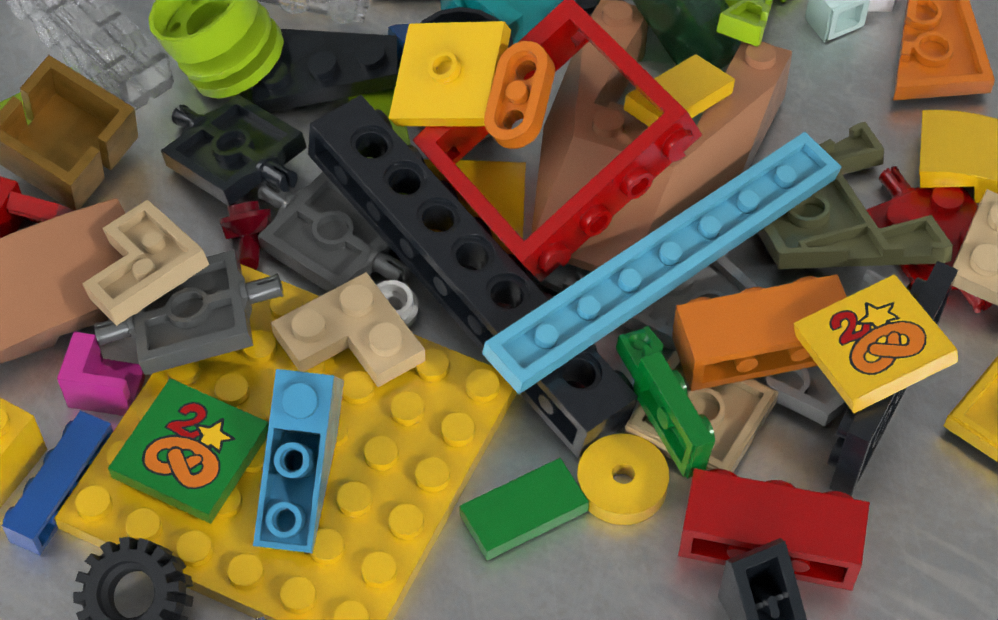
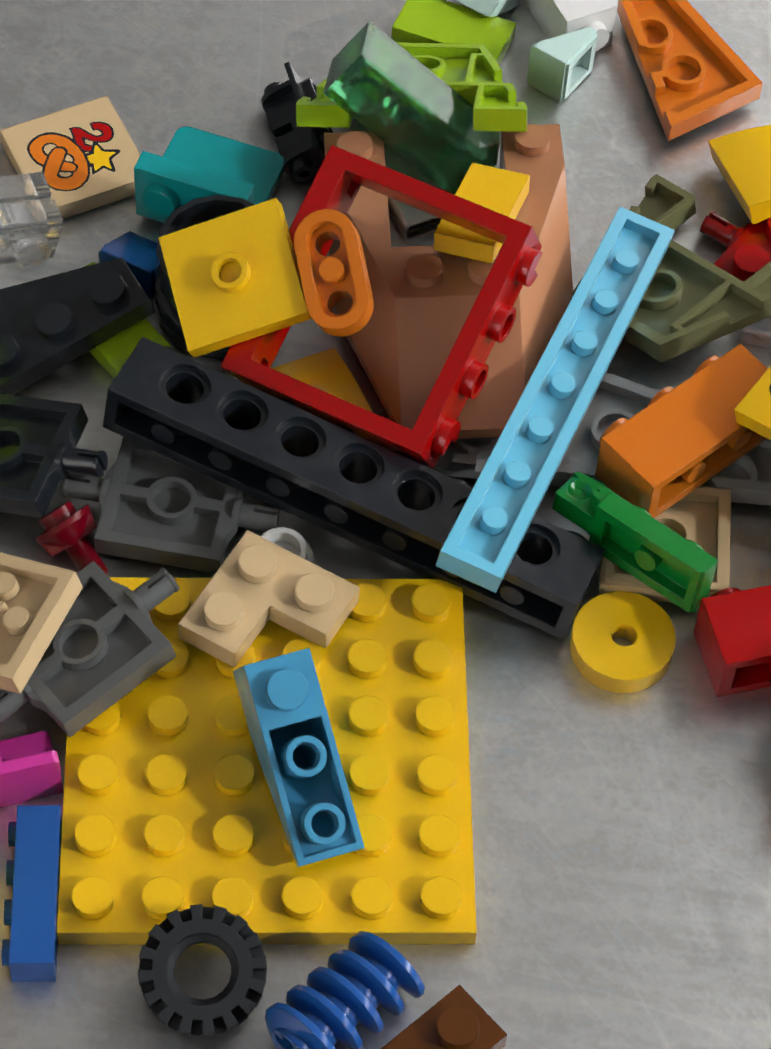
camera: 30 degrees left, 0 degrees up
green tile [108,378,269,524] -> none
green tile [459,457,589,561] -> none

